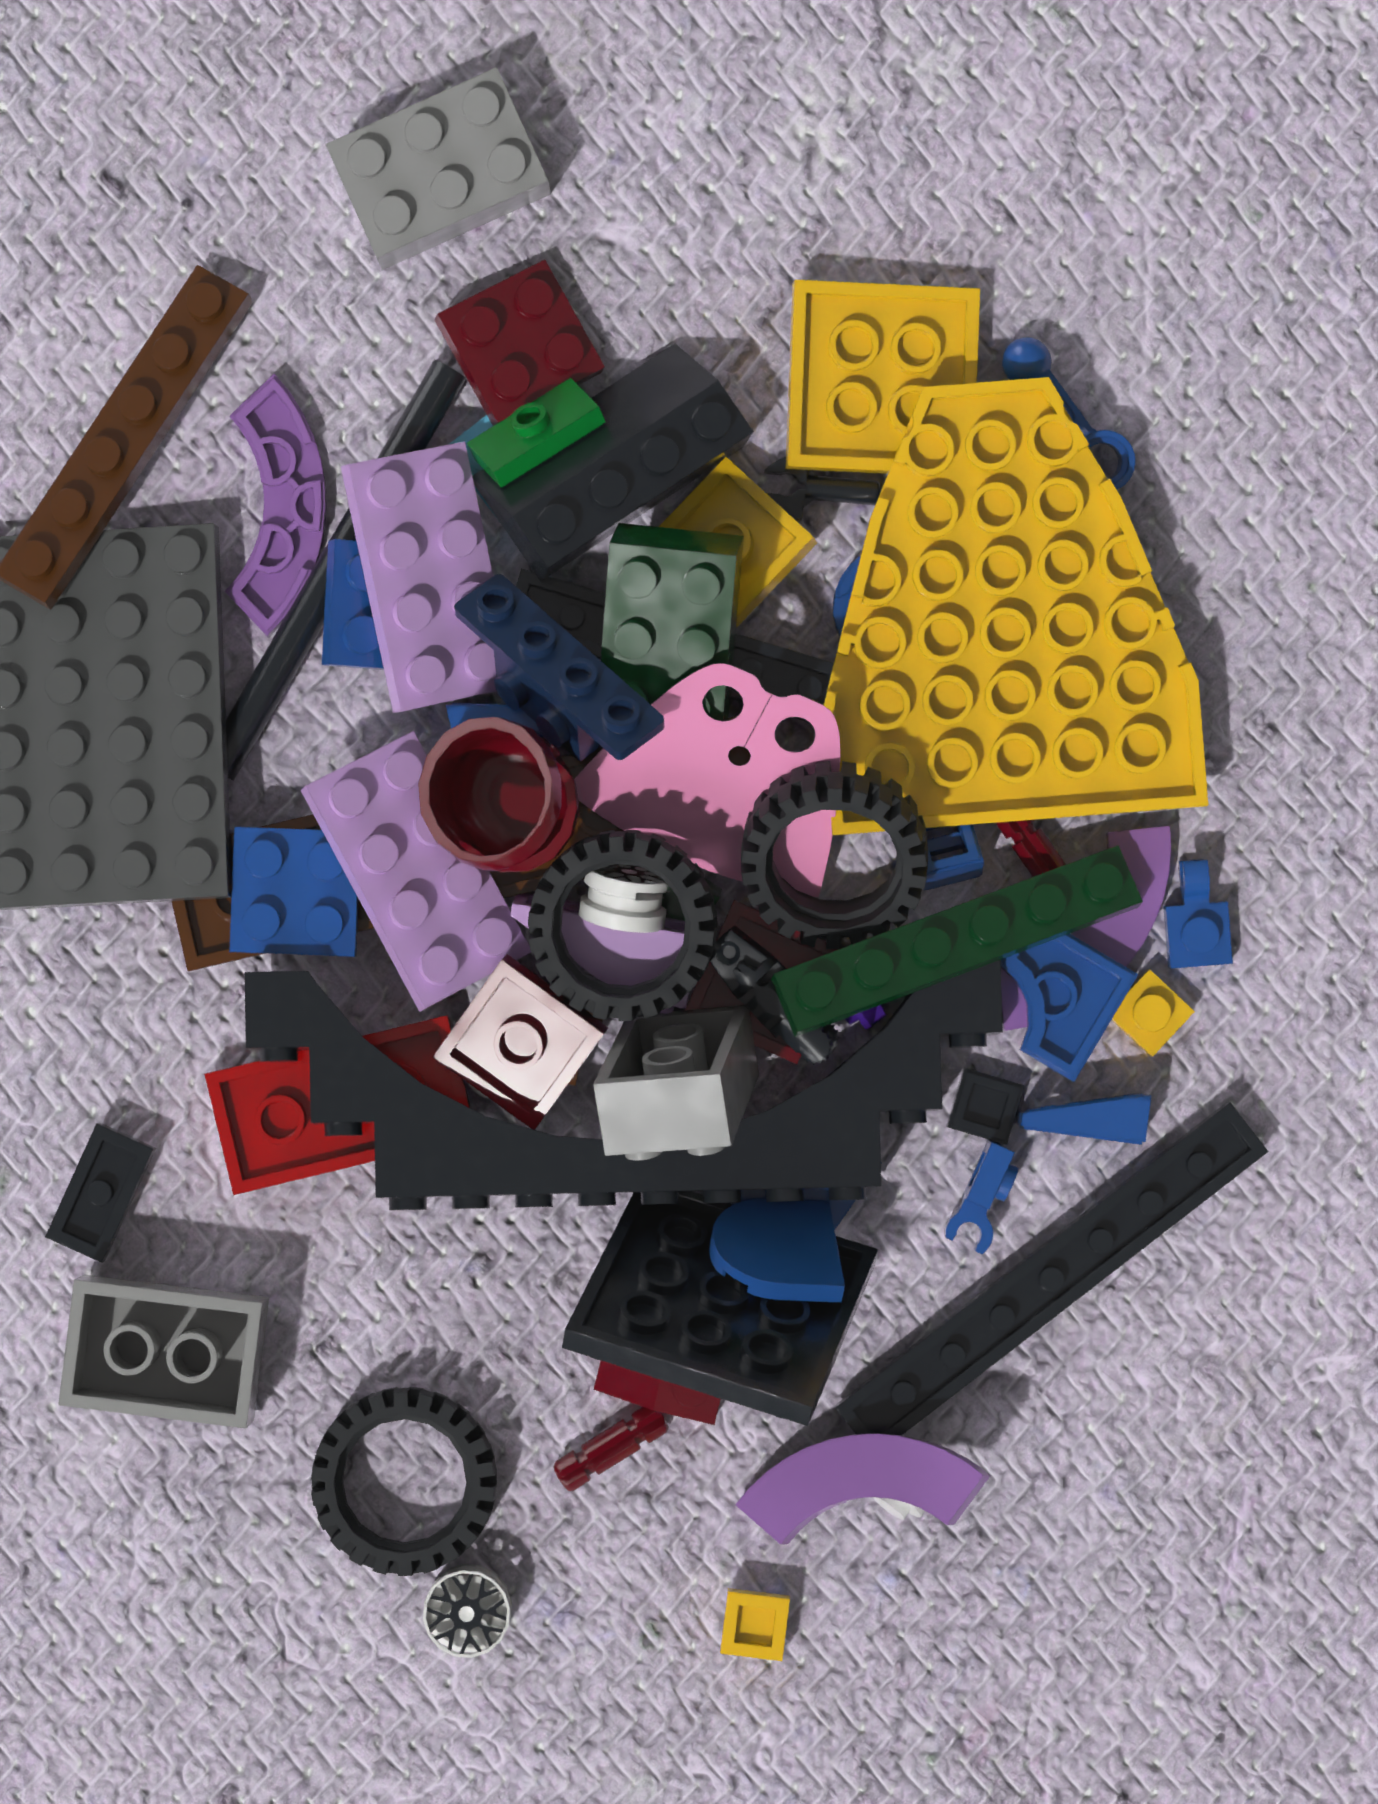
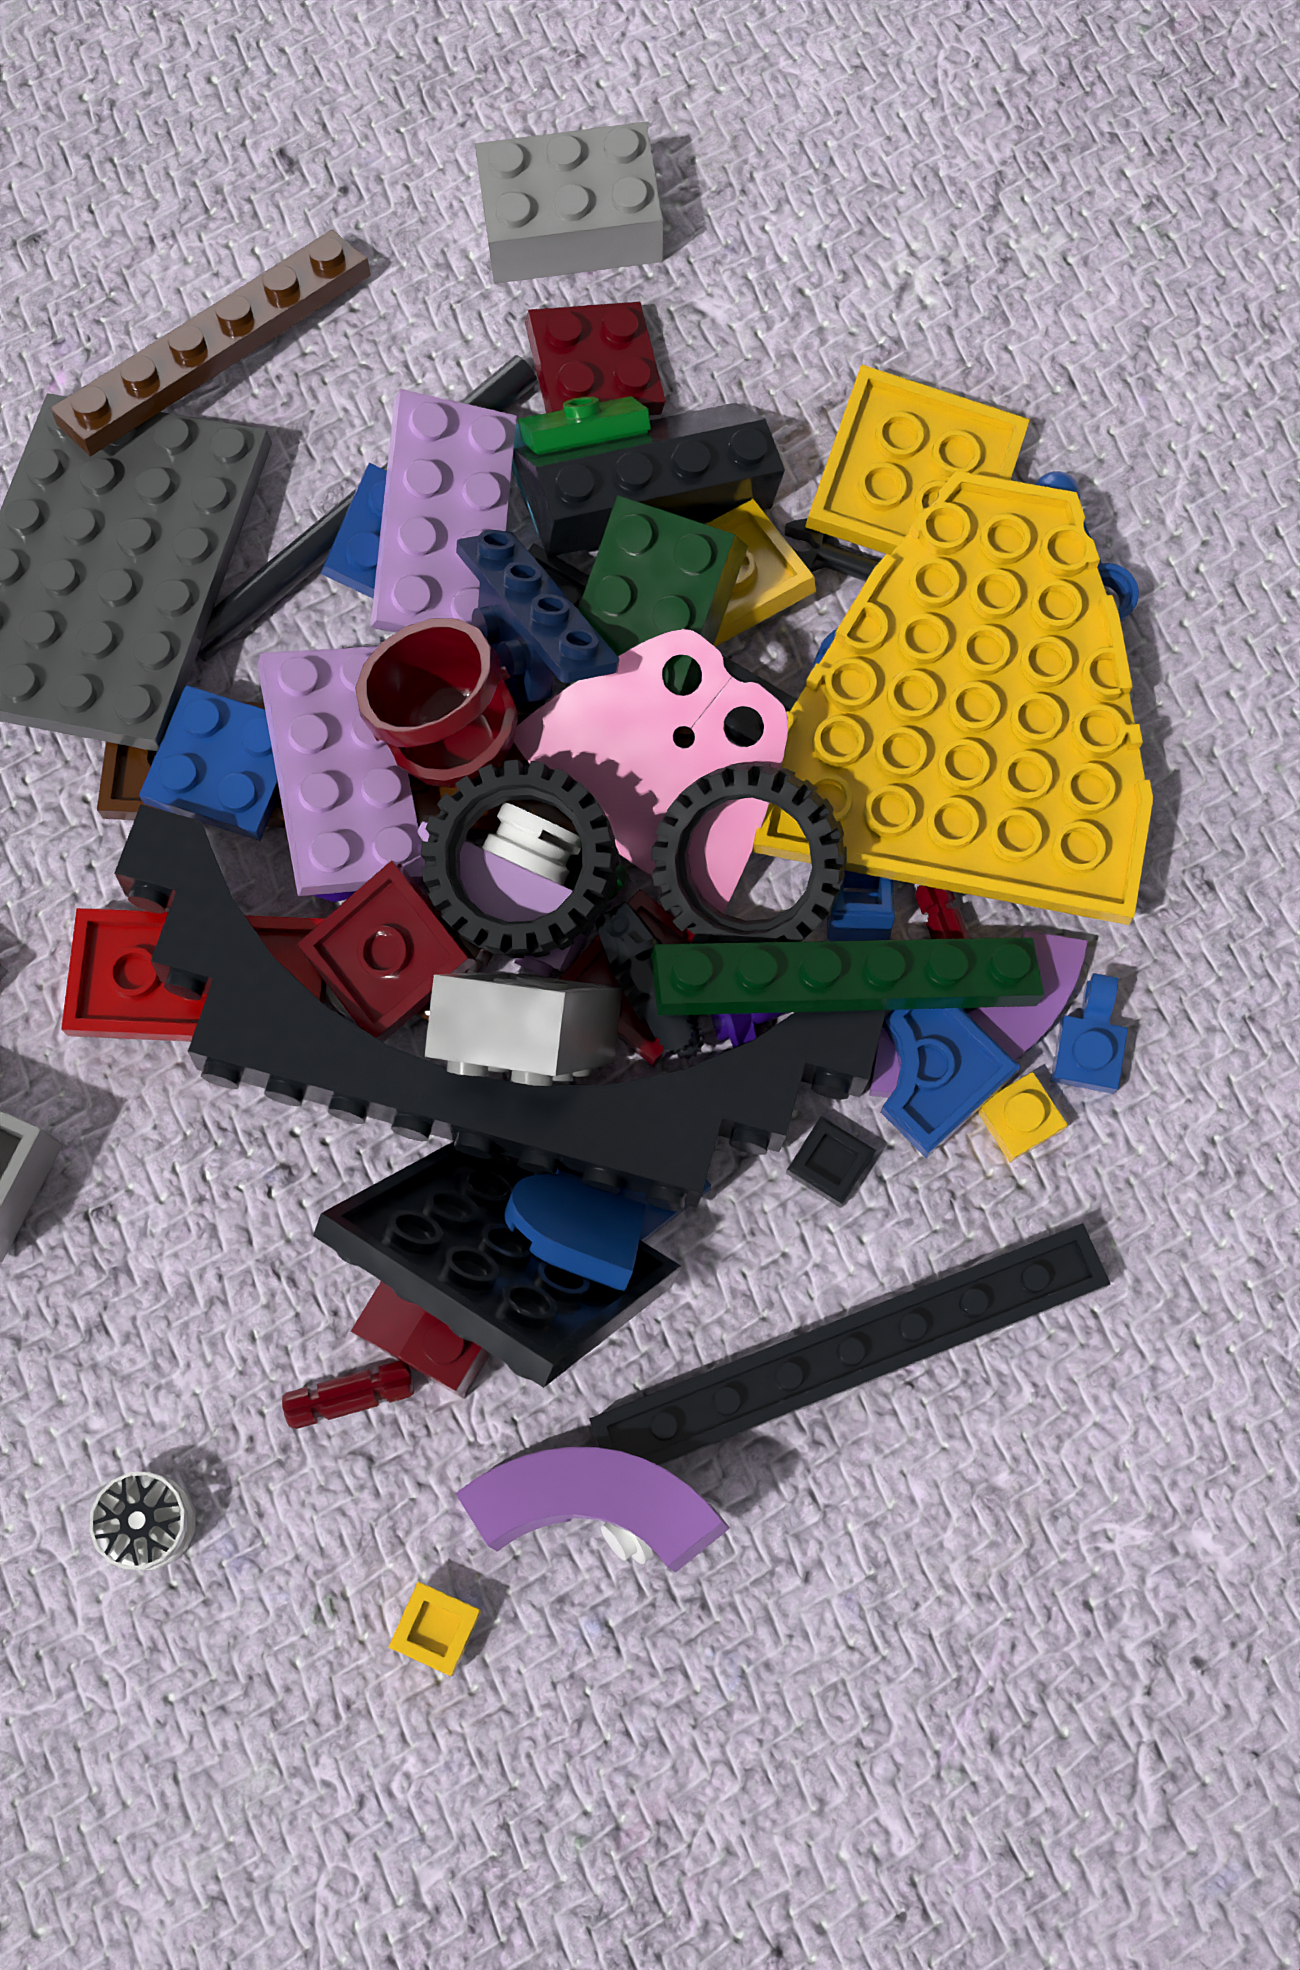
camera: 20 degrees right, 15 degrees down
medium lavender tile [225,374,327,637] -> none
black tyre [311,1387,497,1576] -> none
blue plate [944,1140,1019,1254] -> none
blue slope [1016,1093,1151,1145] -> none

